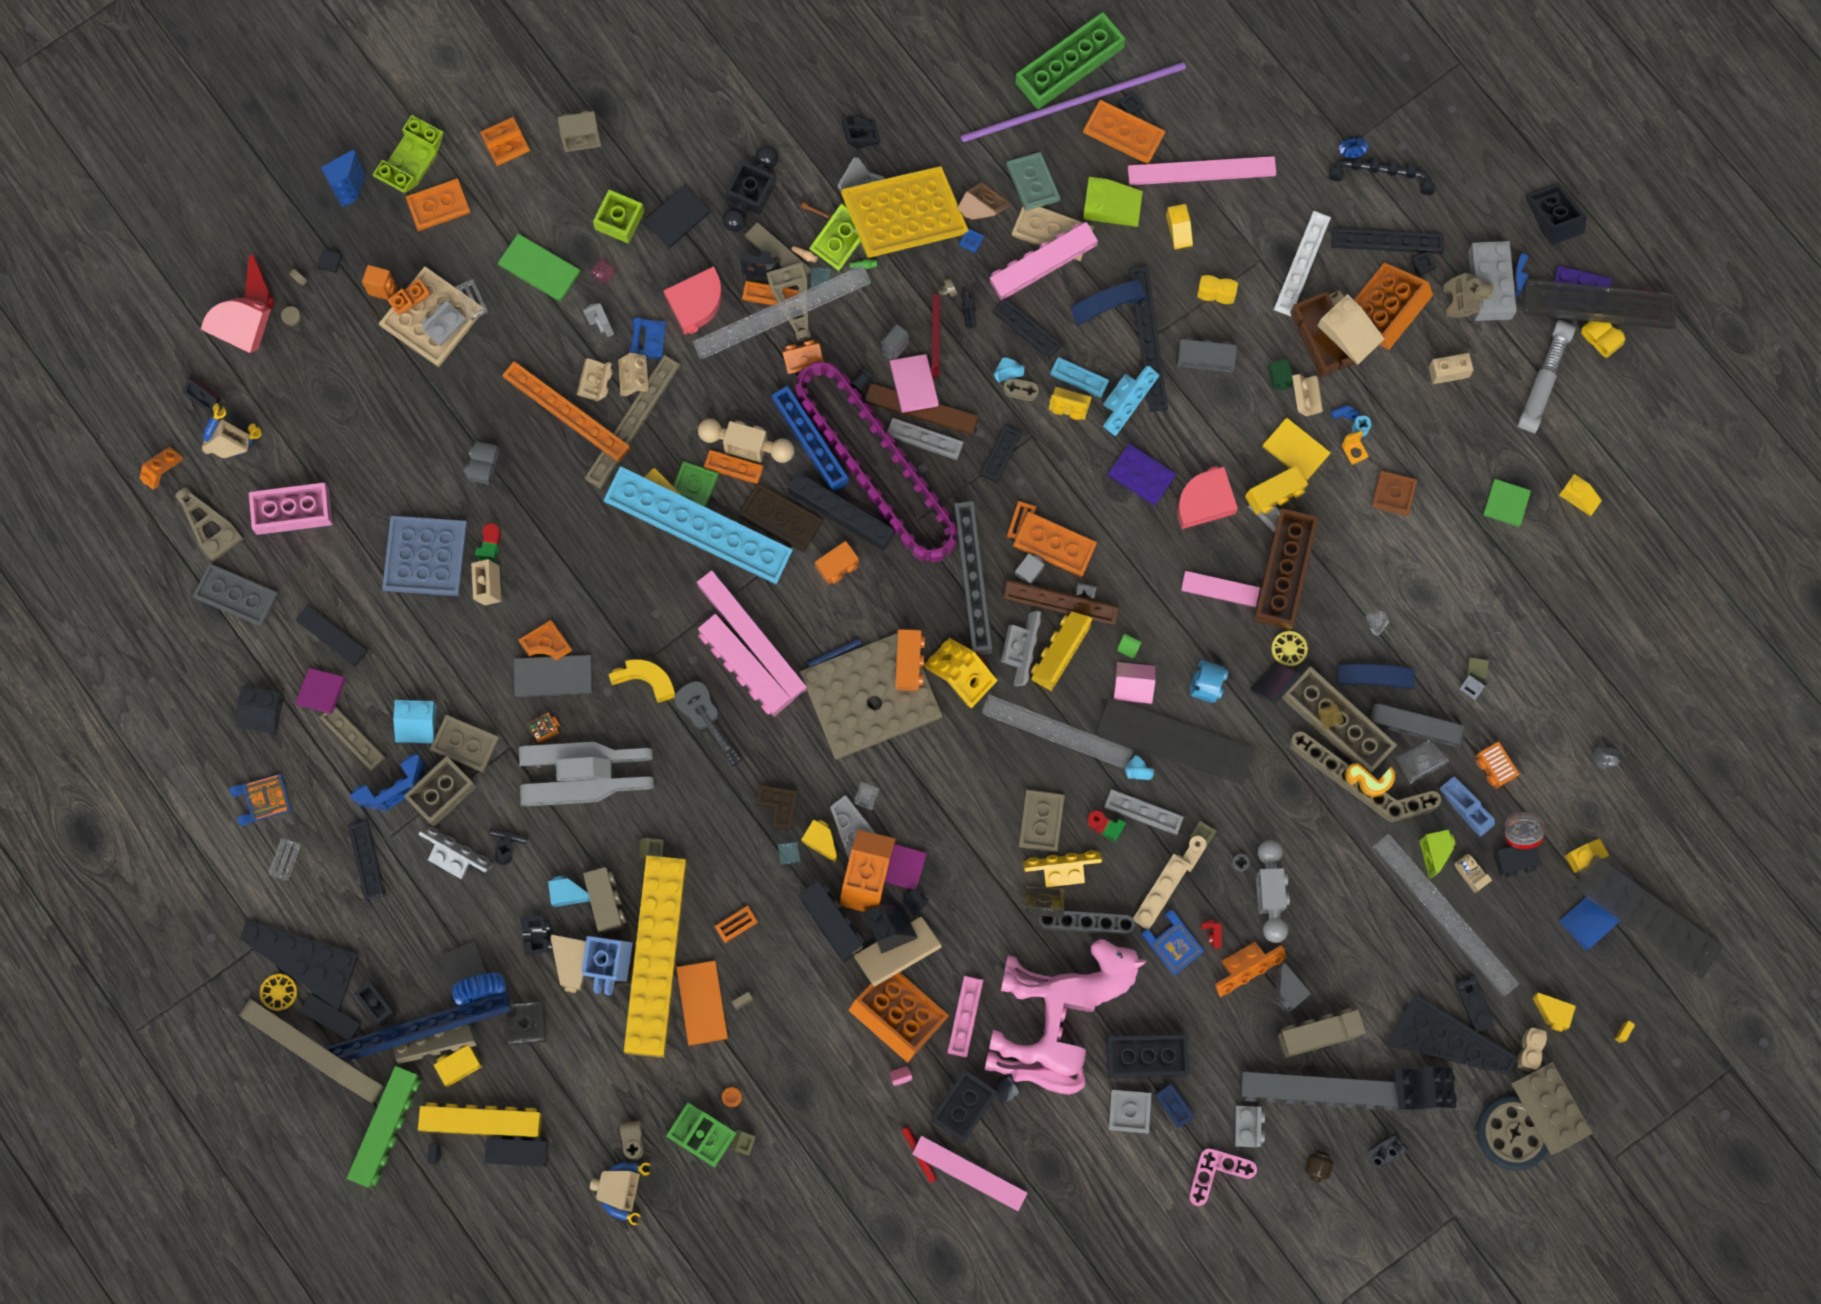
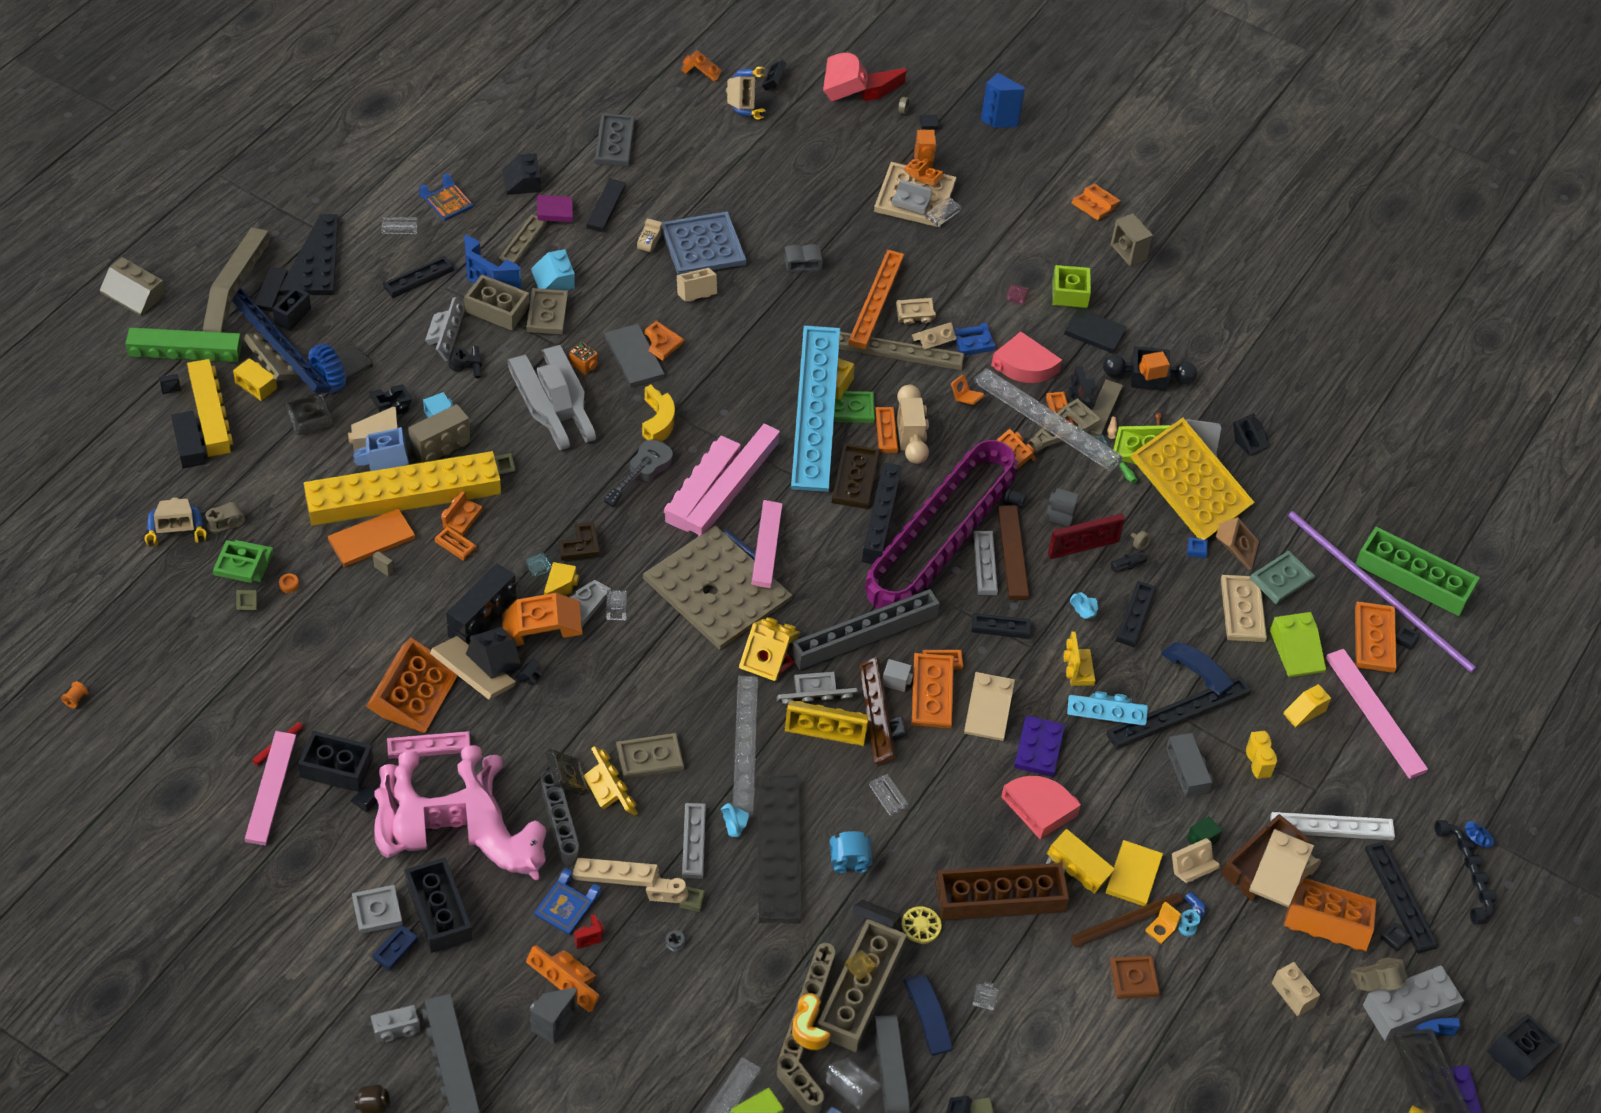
camera: 65 degrees right, 25 degrees down
dark tan plate [175,487,243,562] -> none
bright pink brick [249,483,333,535] -> none
yellow wheel [260,974,297,1011] -> none
dark tan tile [281,306,301,326] -> none
lime slope [373,115,443,193] -> none
orange tile [405,178,471,231] -> none
leg [475,524,501,562] -> none
bright green tile [498,234,581,302] -> none
light grey bracket [583,303,614,337] -> none
blue brick [771,386,848,493] -> none
orange brick [814,541,859,585] -> none
magenta tile [884,844,927,890] -> none
bright pink tile [890,354,939,413] -> none
bright pink slope [890,1066,912,1086] -> none
orange brick [896,630,925,691] -> none
bright pink brick [990,222,1098,301] -> none
dark tan beam [1003,379,1039,401] -> none
medium azure tile [1050,357,1109,398] -> none
leg [1088,811,1126,843] -> none
bright pink slope [1114,662,1155,704] -> none
bright green slope [1117,634,1141,658] -> none
bright pink tile [1181,571,1260,607] -> none
bright pink beam [1189,1149,1257,1206] -> none
light grey brick [1256,840,1289,943] -> none
dark tan piece [1277,1008,1366,1058] -> none
bright green tile [1483,479,1531,527] -> none
light grey piece [1517,319,1577,434] -> none
none -> dark tan slope [100,257,166,316]
none -> orange bracket [441,491,483,536]
none -> tan leg [637,218,662,253]
none -> bright pink tile [751,500,782,588]
none -> clear tile [869,774,908,816]
none -> orange bracket [951,375,985,405]
none -> tan slope [964,672,1015,741]
none -> reddish brown axle [1071,892,1183,947]
none -> orange brick [1139,351,1170,380]

